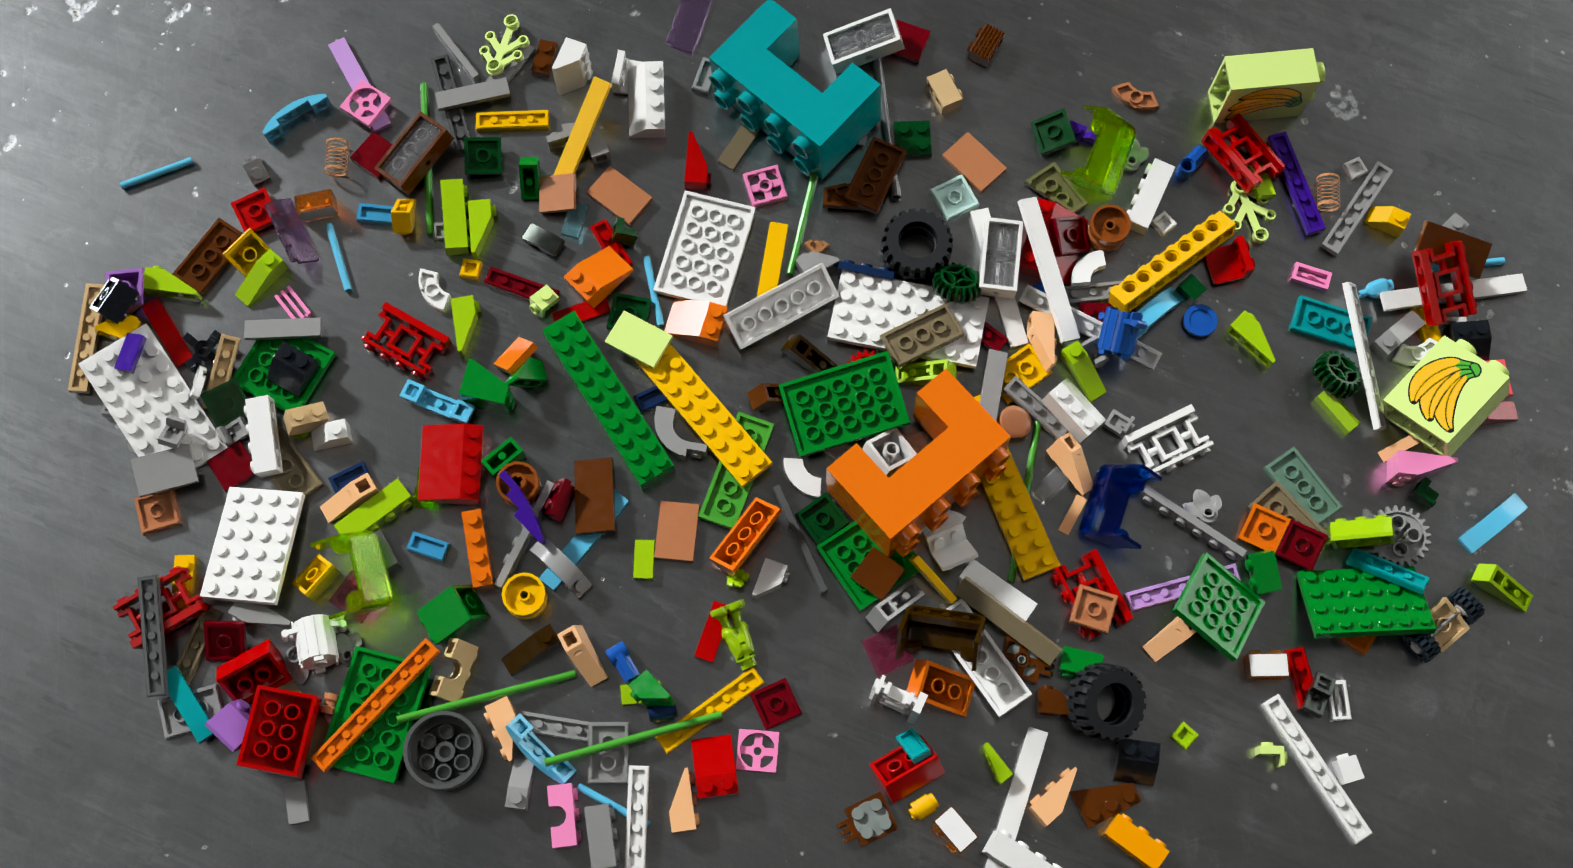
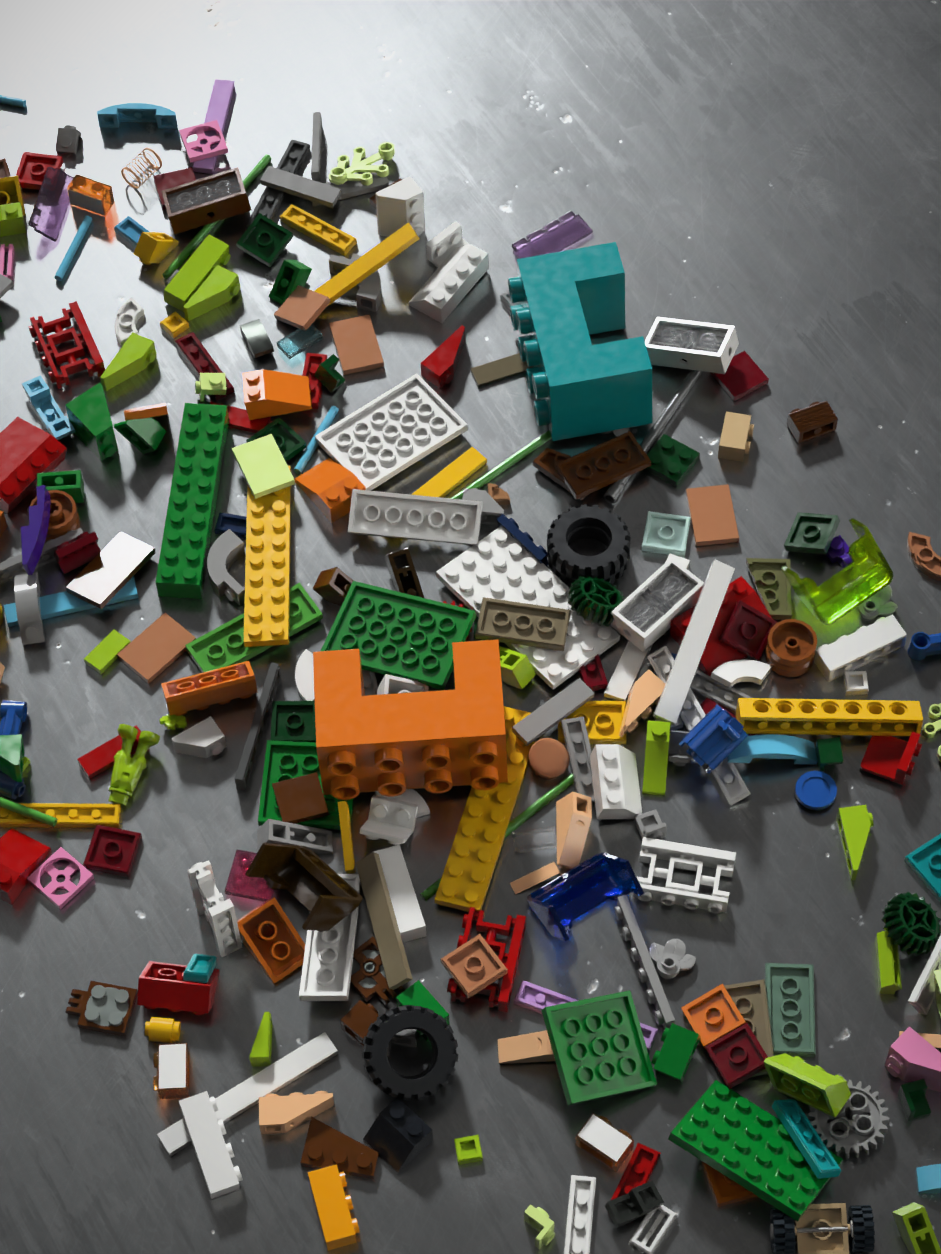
camera: 40 degrees right, 15 degrees down
bright pink piece [743,165,788,208] -> none

